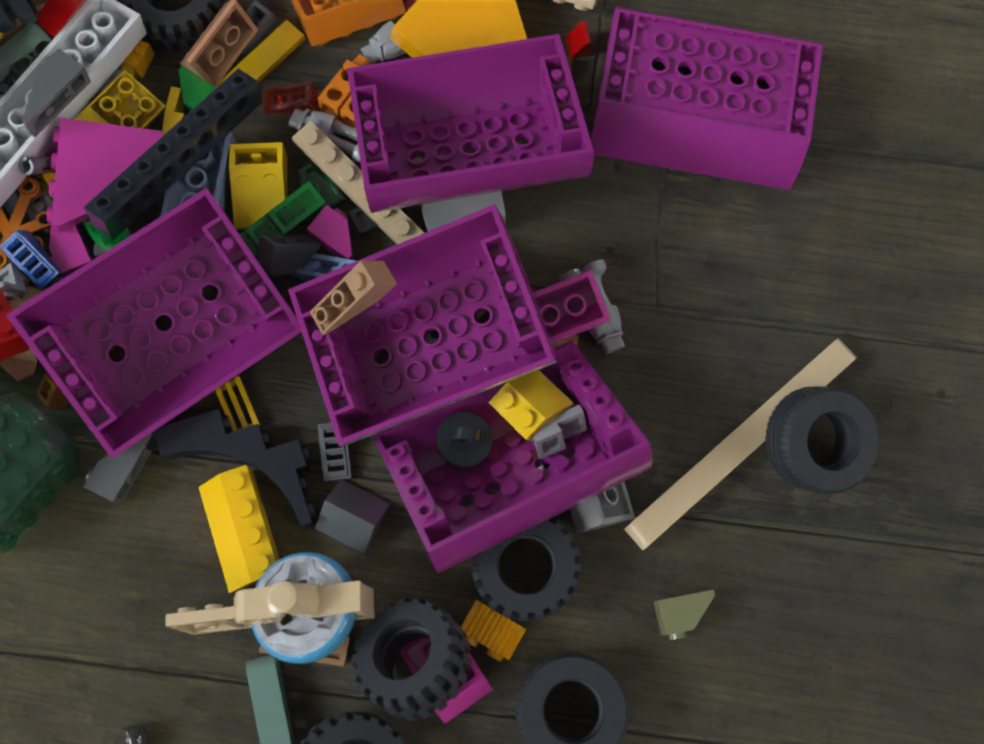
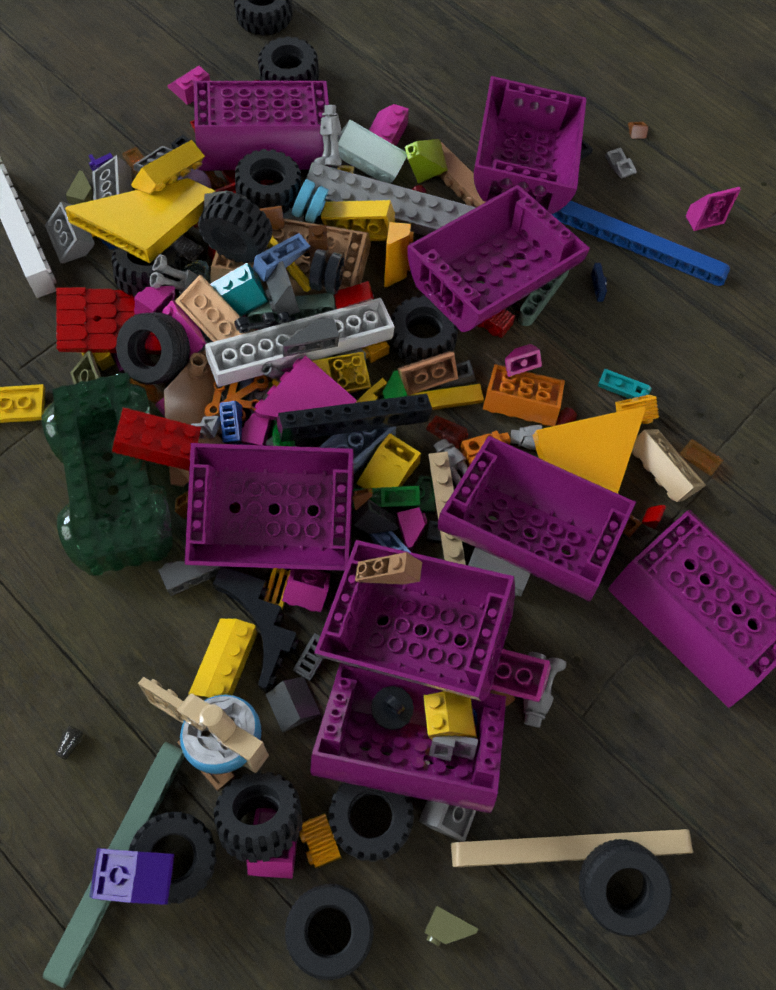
camera: 40 degrees right, 10 degrees down
none -> dark pink slope [282,569,331,612]
none -> dark orange slope [352,487,373,510]

